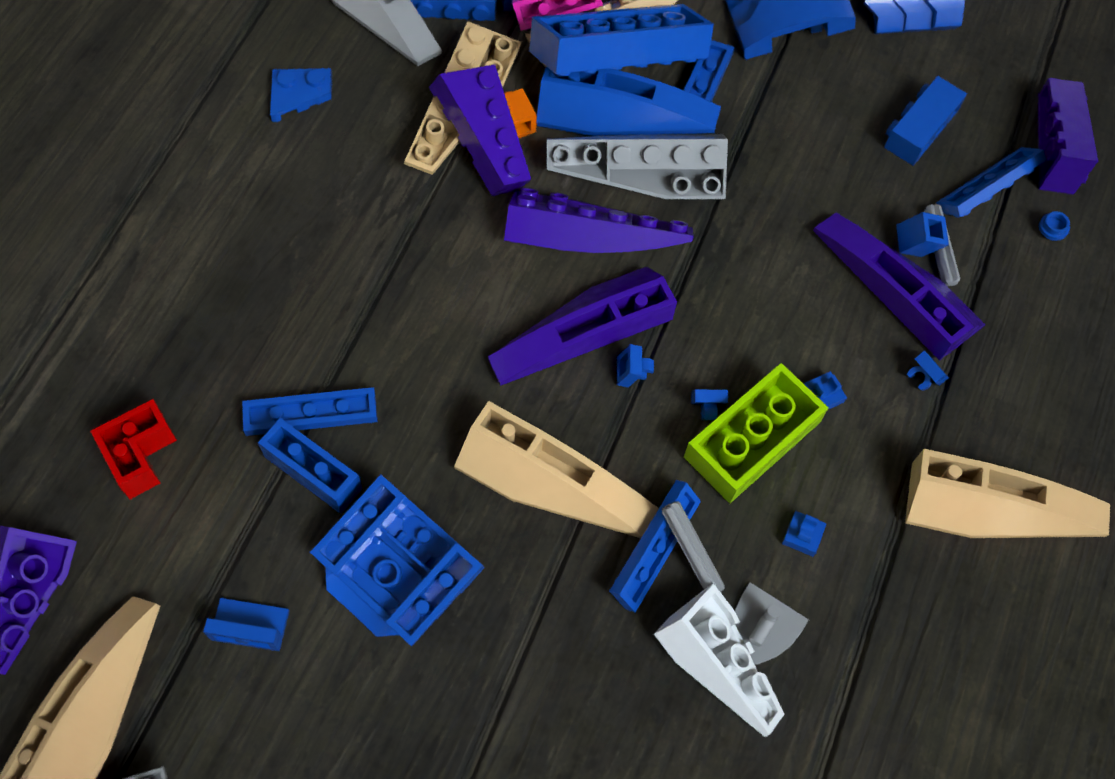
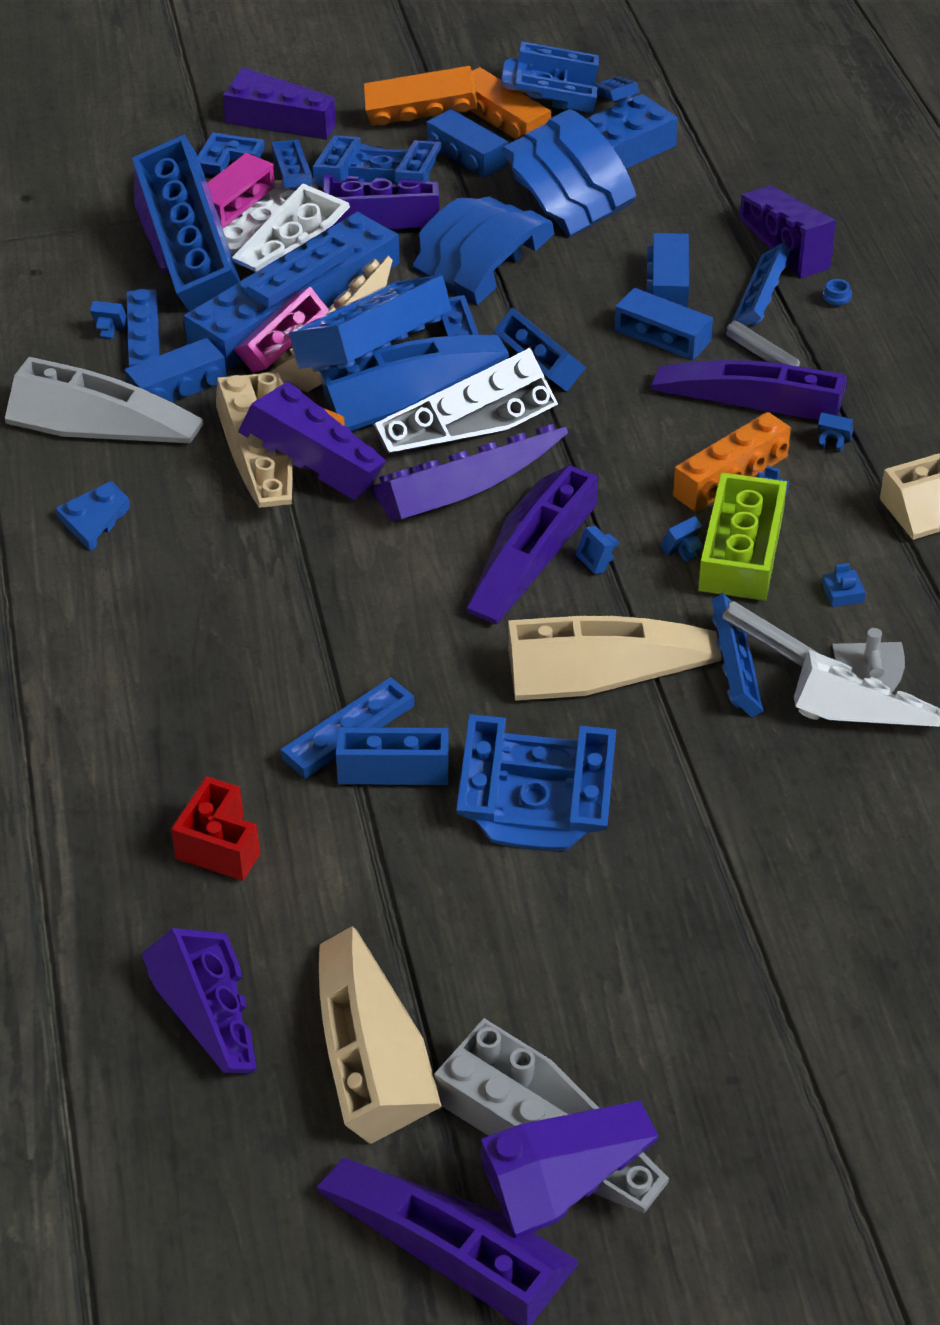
camera: 30 degrees left, 20 degrees down
blue panel [203,598,289,651] -> none
blue brick [896,212,949,257] -> none
none -> blue brick [493,307,586,391]
none -> blue brick [615,288,713,360]
none -> orange brick [673,412,791,513]

